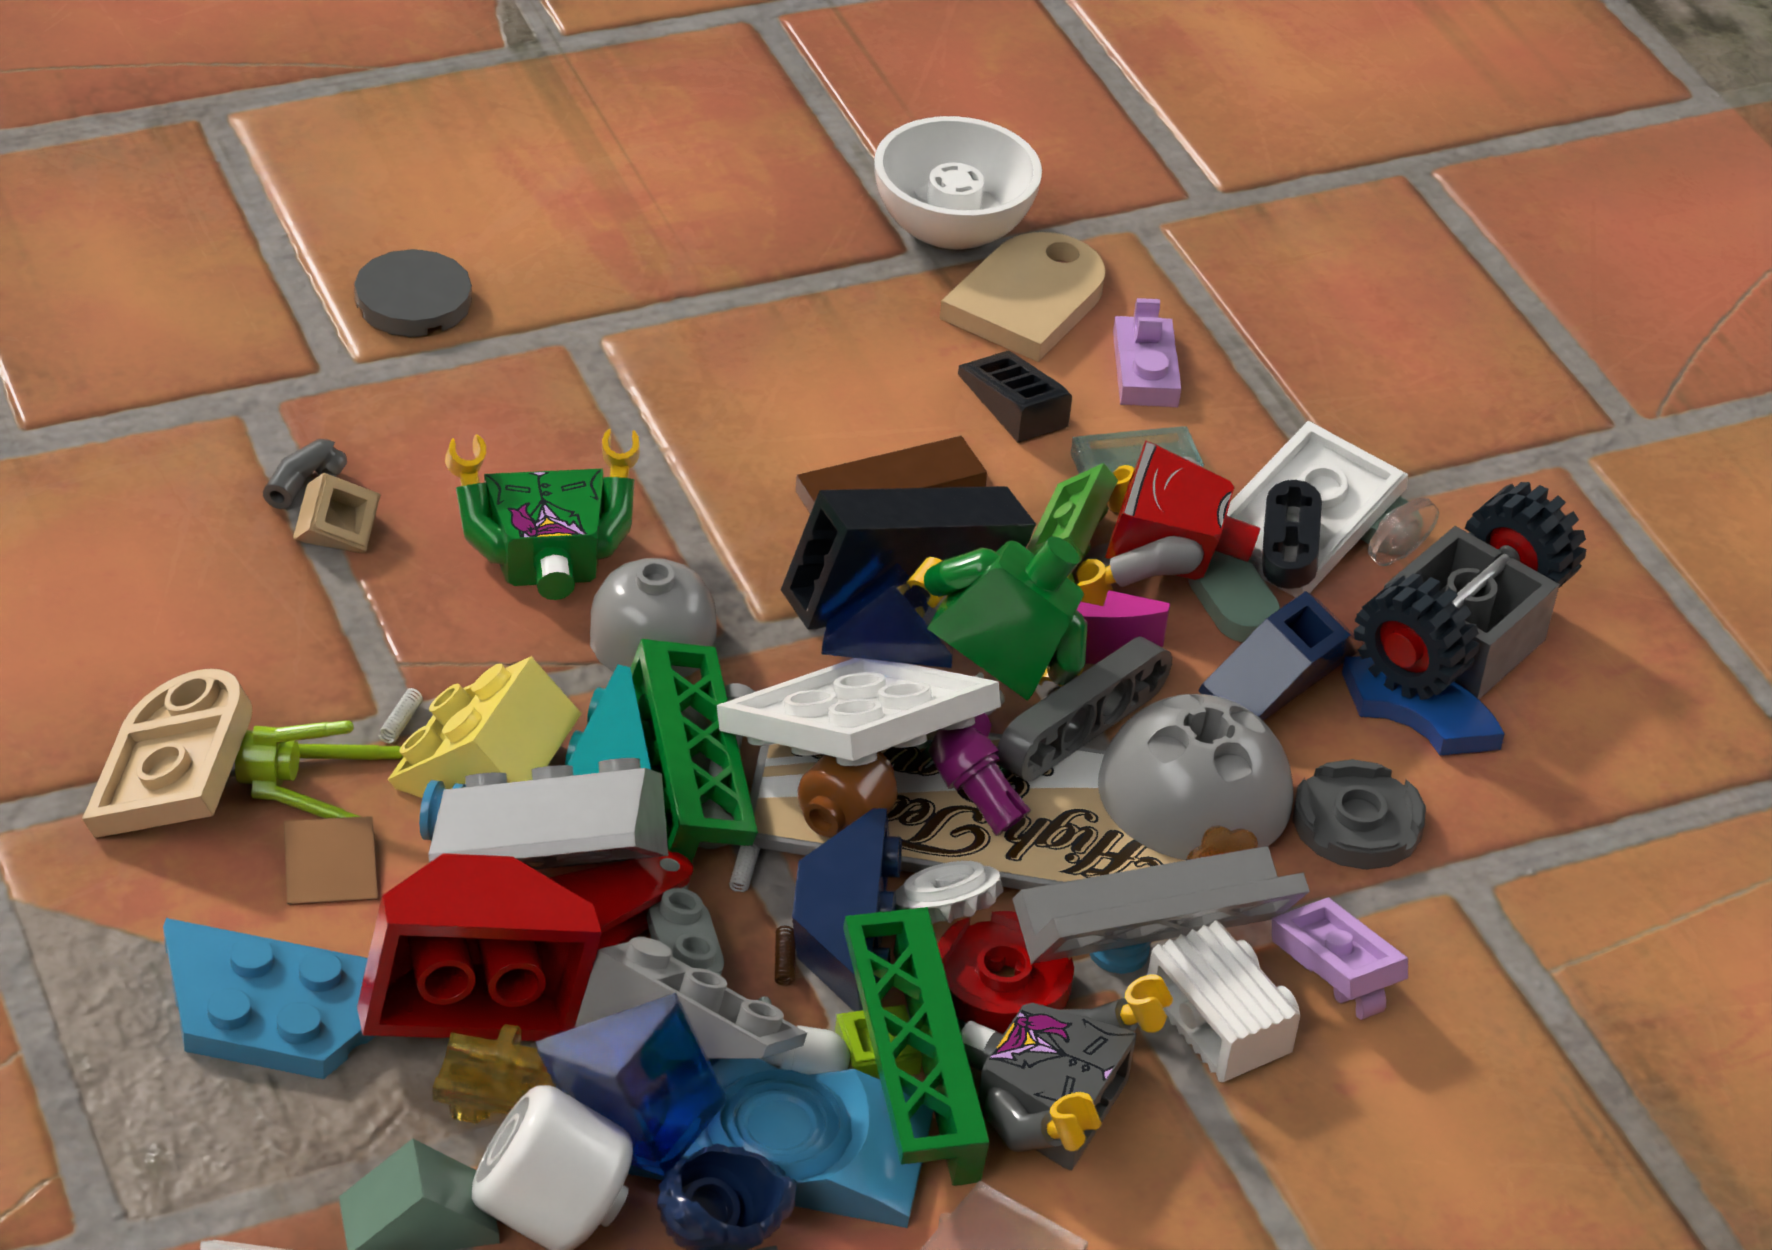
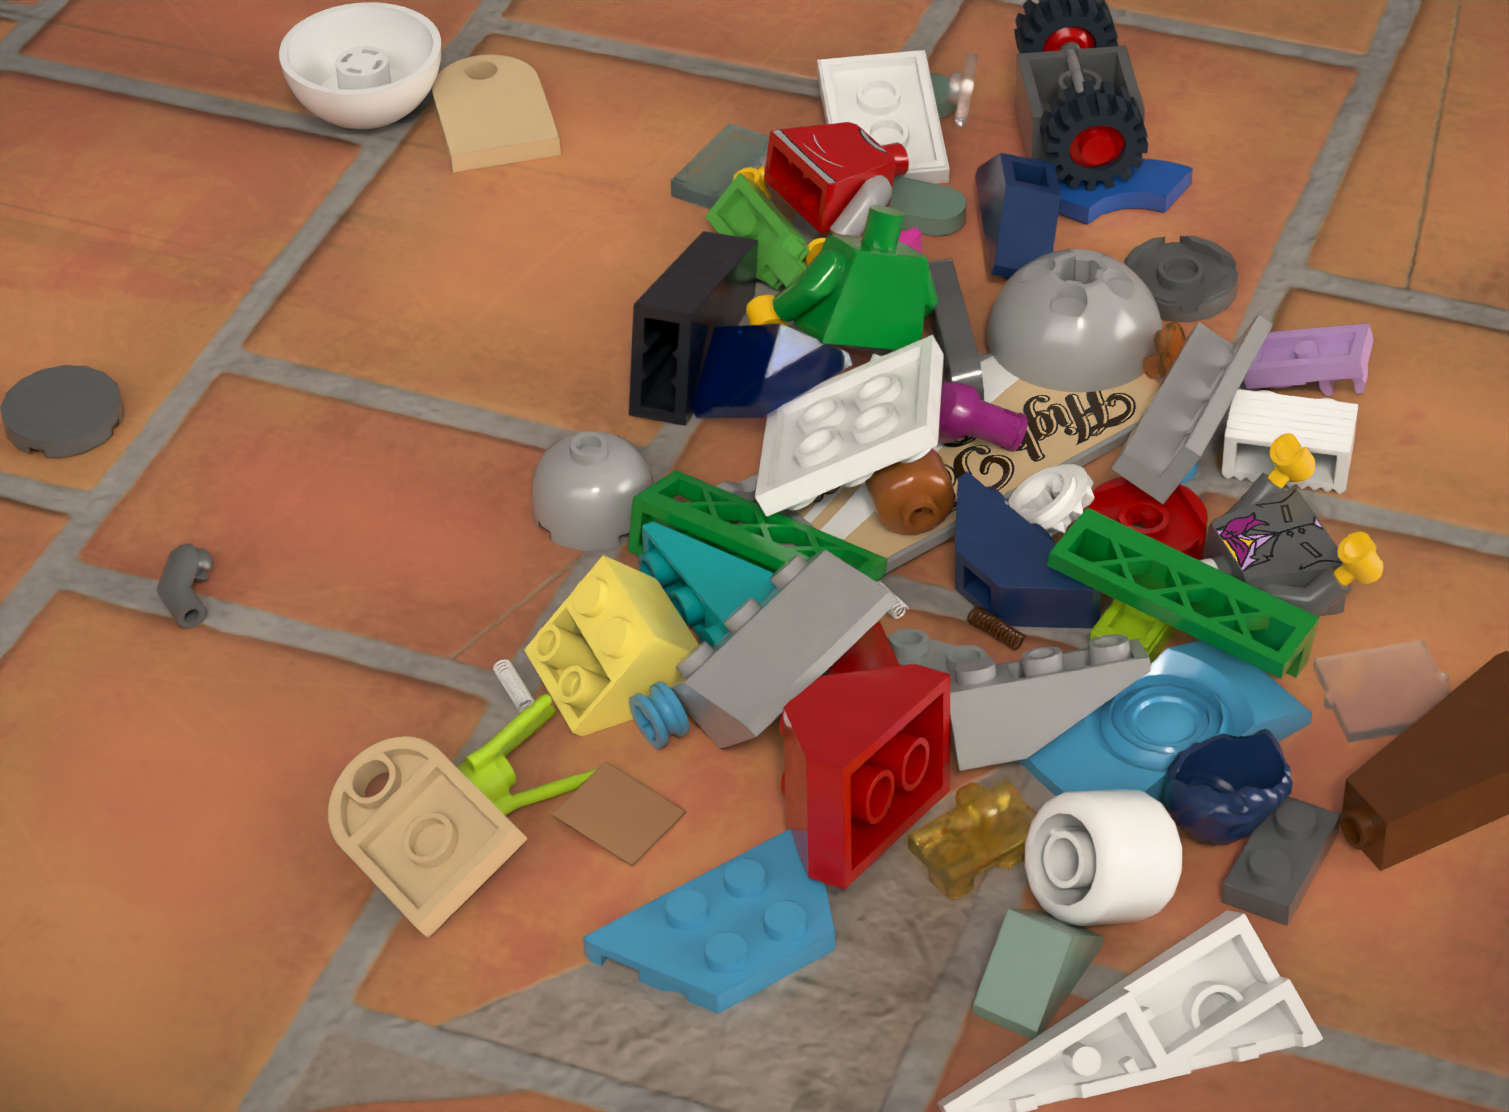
camera: 40 degrees left, 0 degrees up
tan slope [293,473,381,553] -> none
green torso [445,428,640,600] -> none
clear blue slope [536,993,726,1176] -> none
reddish brown tile [795,436,987,513] -> none
black slope [958,350,1072,443] -> none
lavender plate [1113,298,1181,407] -> none
black beam [1262,480,1322,589] -> none

